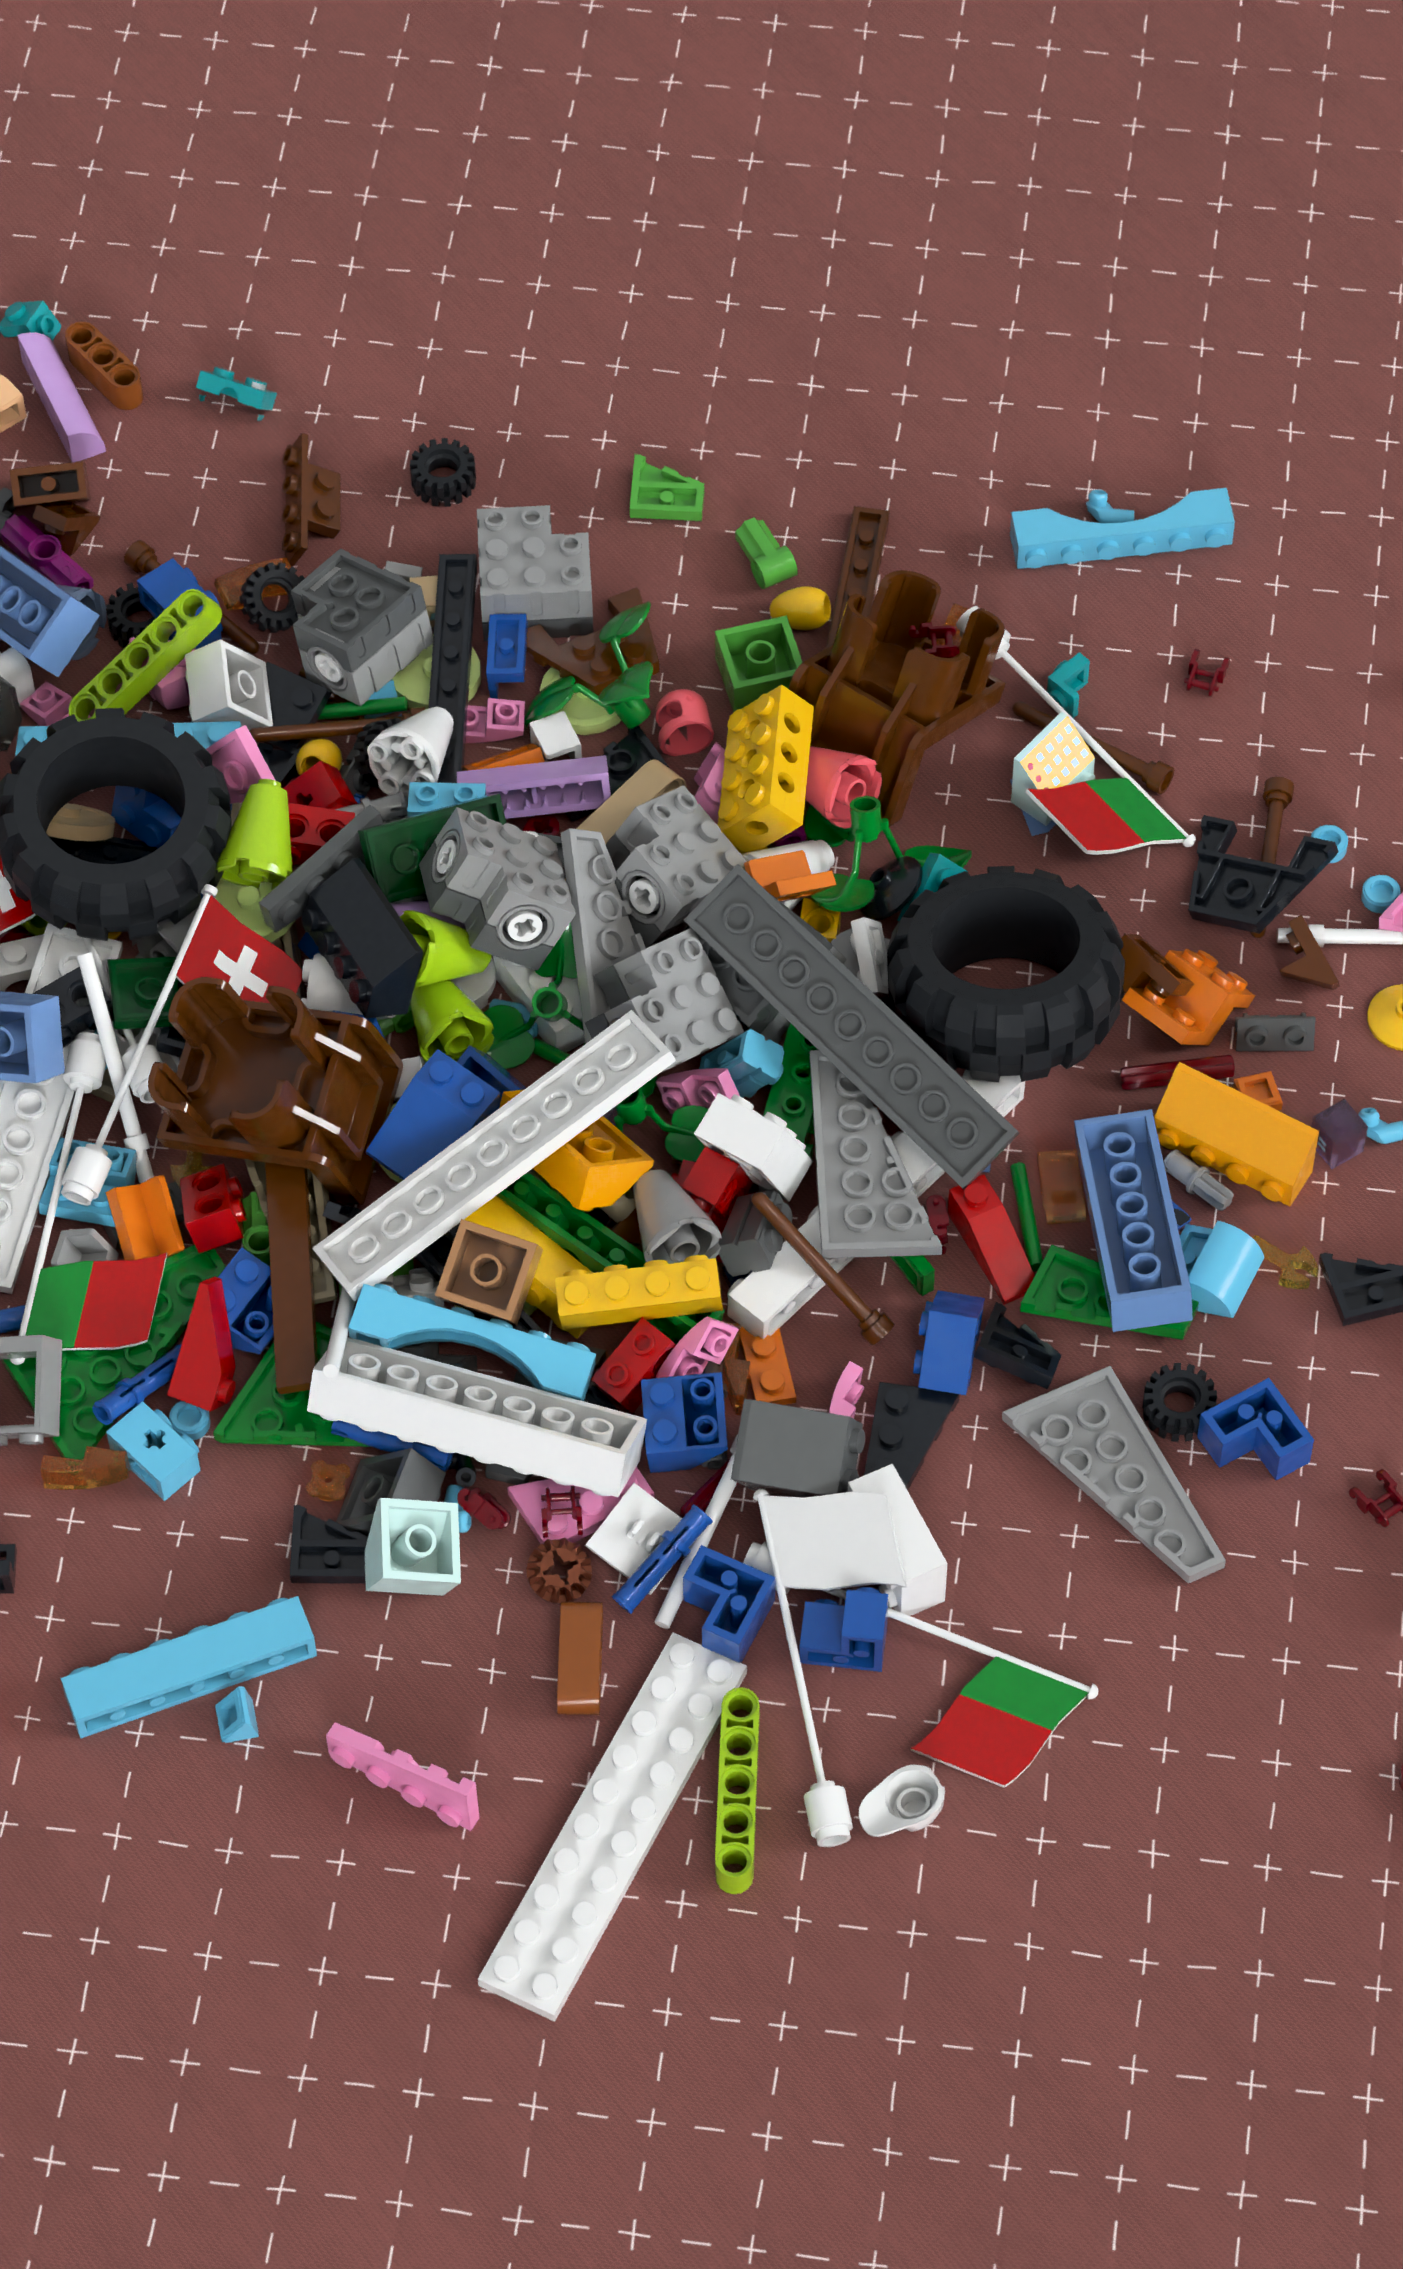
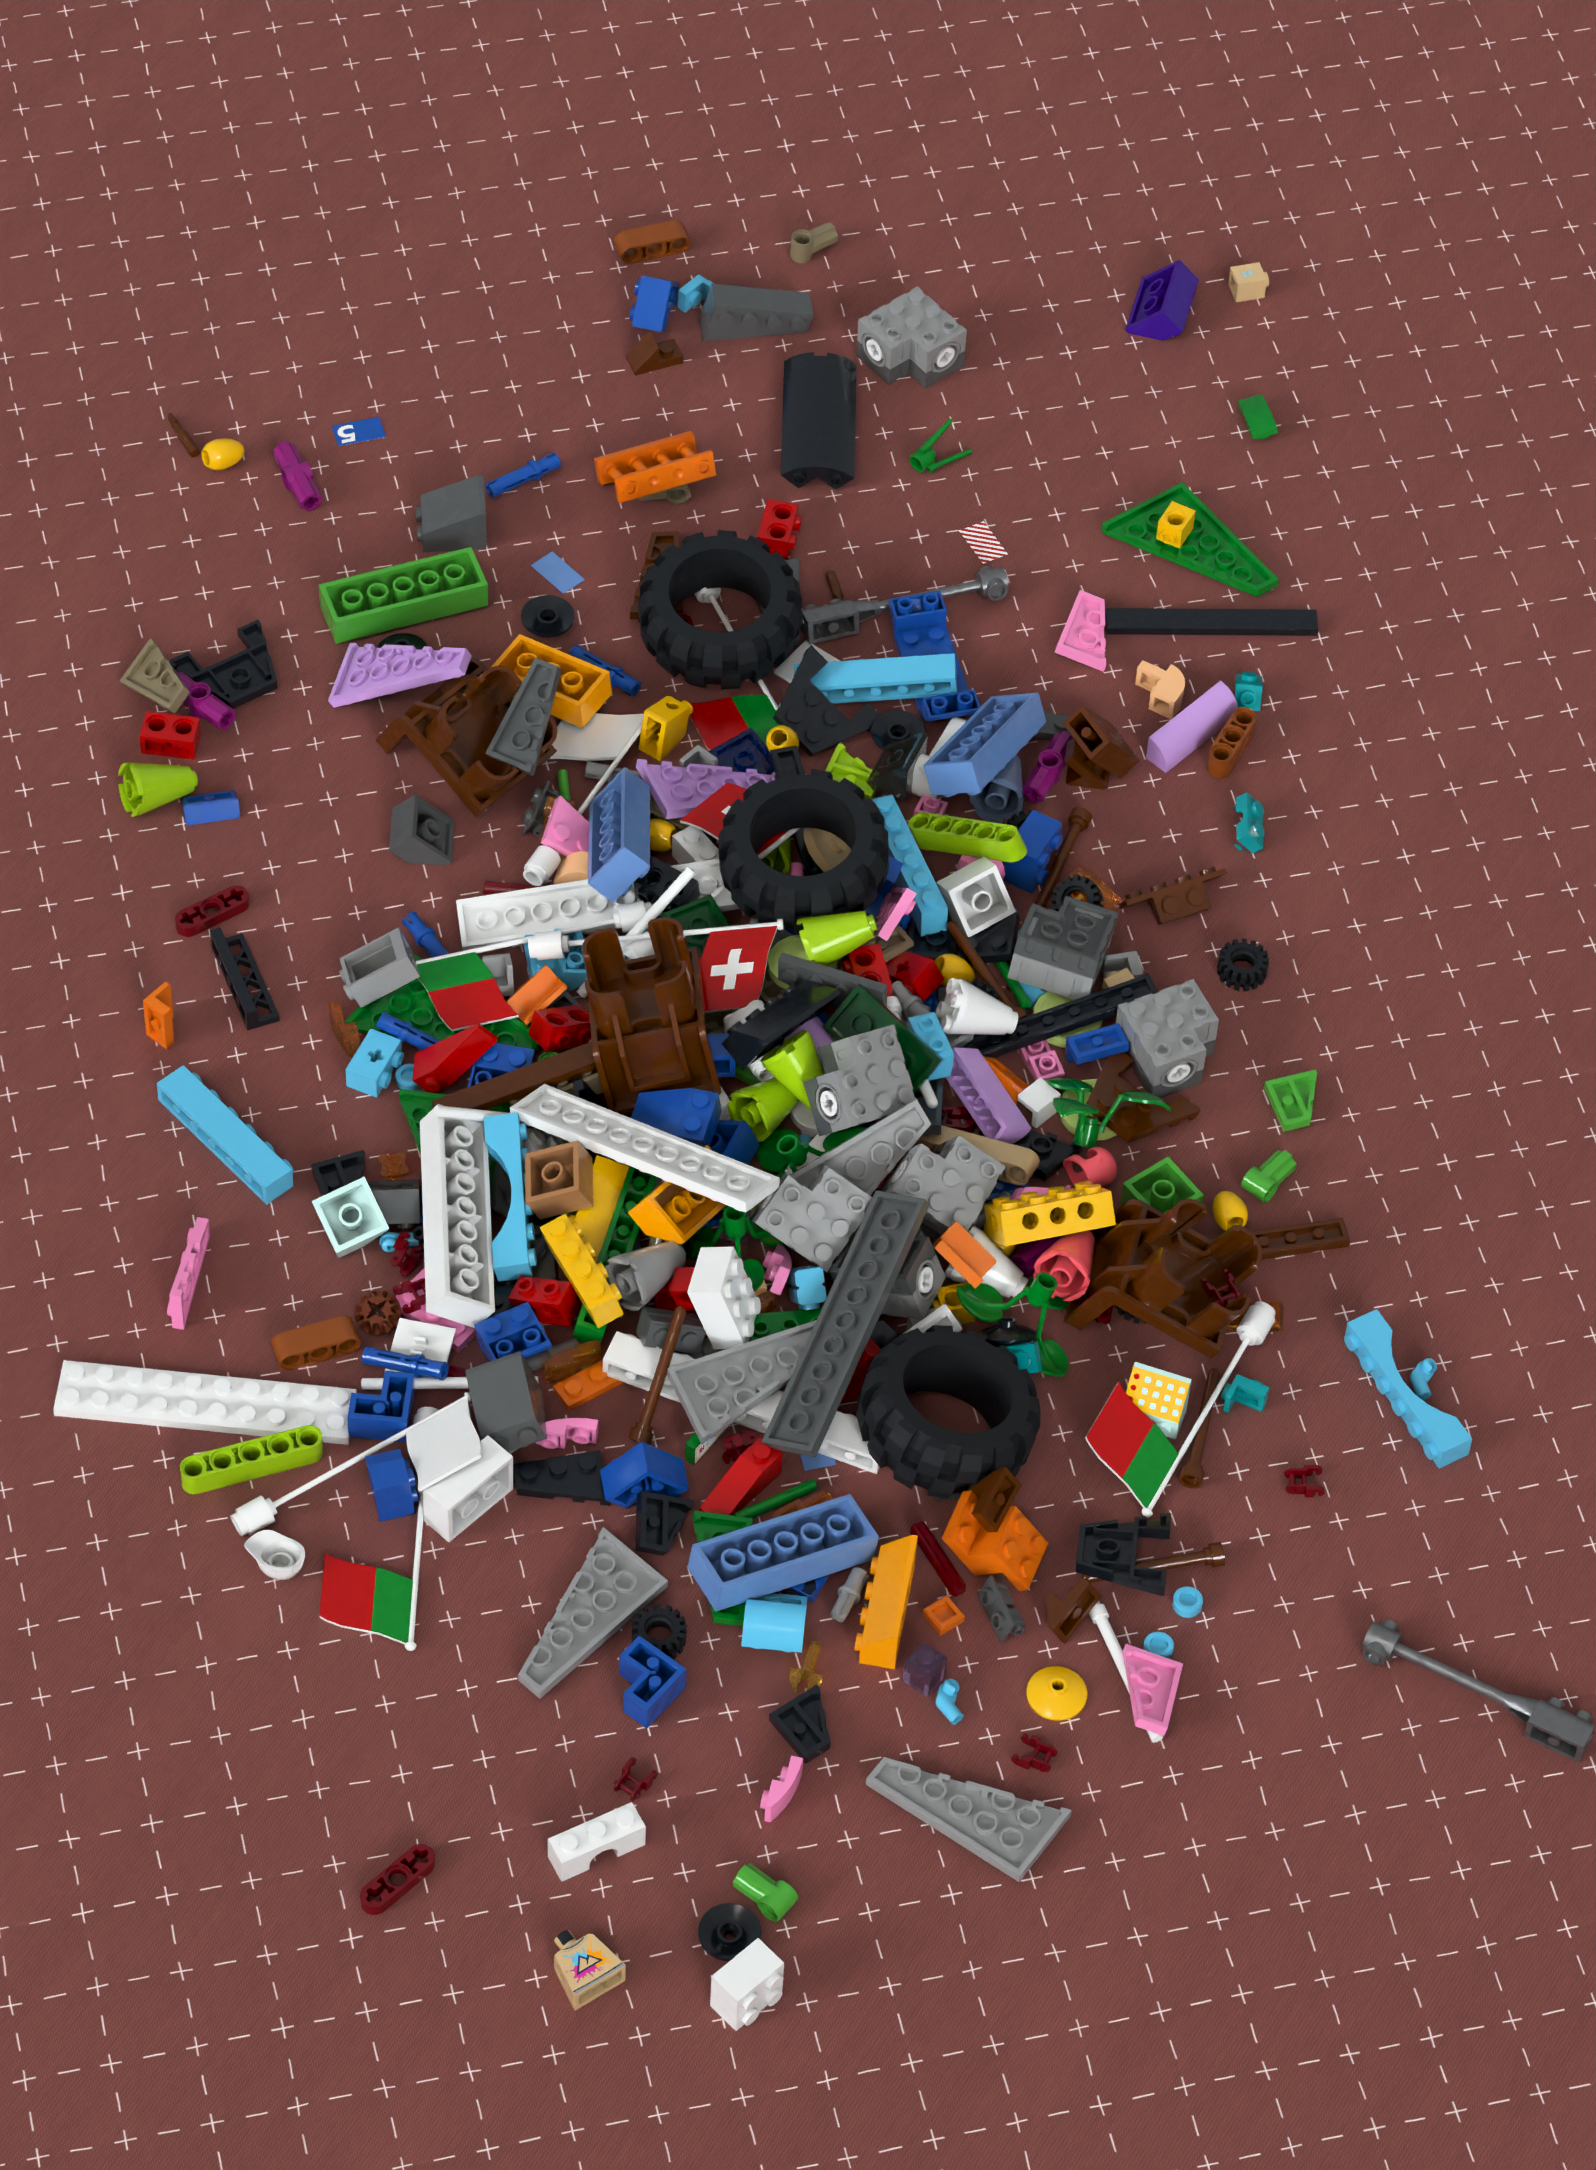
camera: 65 degrees right, 5 degrees down
medium azure slope [215,1686,259,1743] -> none
bright pink slope [656,1316,739,1378] -> none

